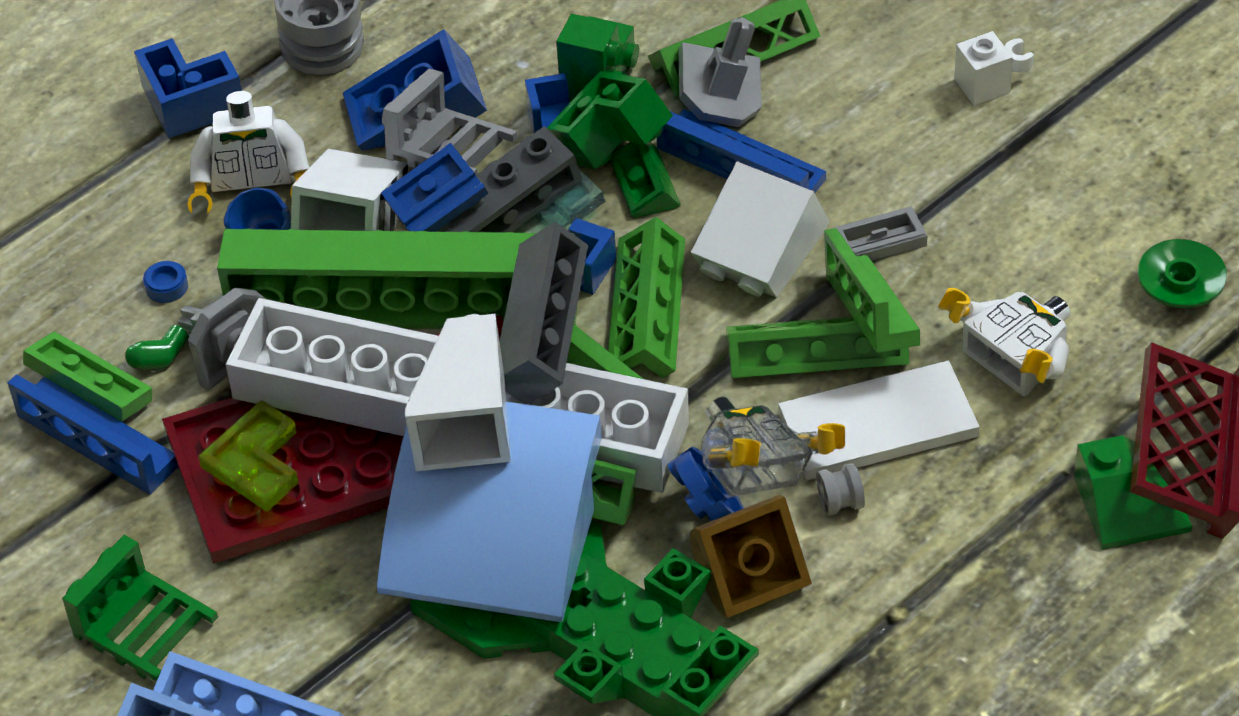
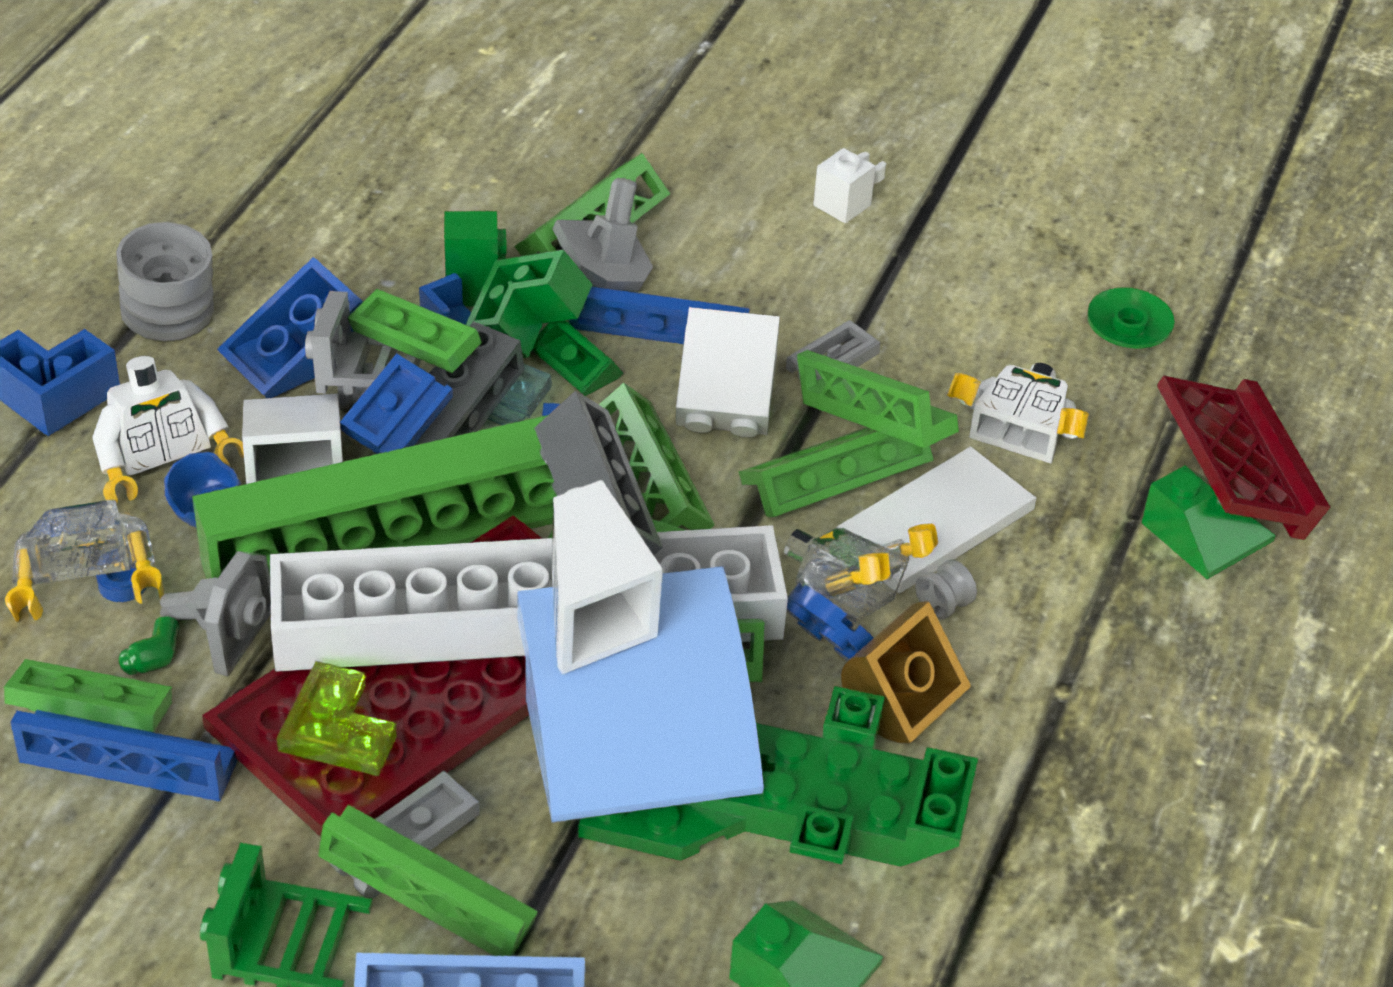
camera: 30 degrees left, 5 degrees down
none -> clear torso [5,500,164,622]
none -> bright green fence [318,805,538,956]
none -> light grey plate [329,771,479,899]
none -> bright green plate [347,289,482,373]

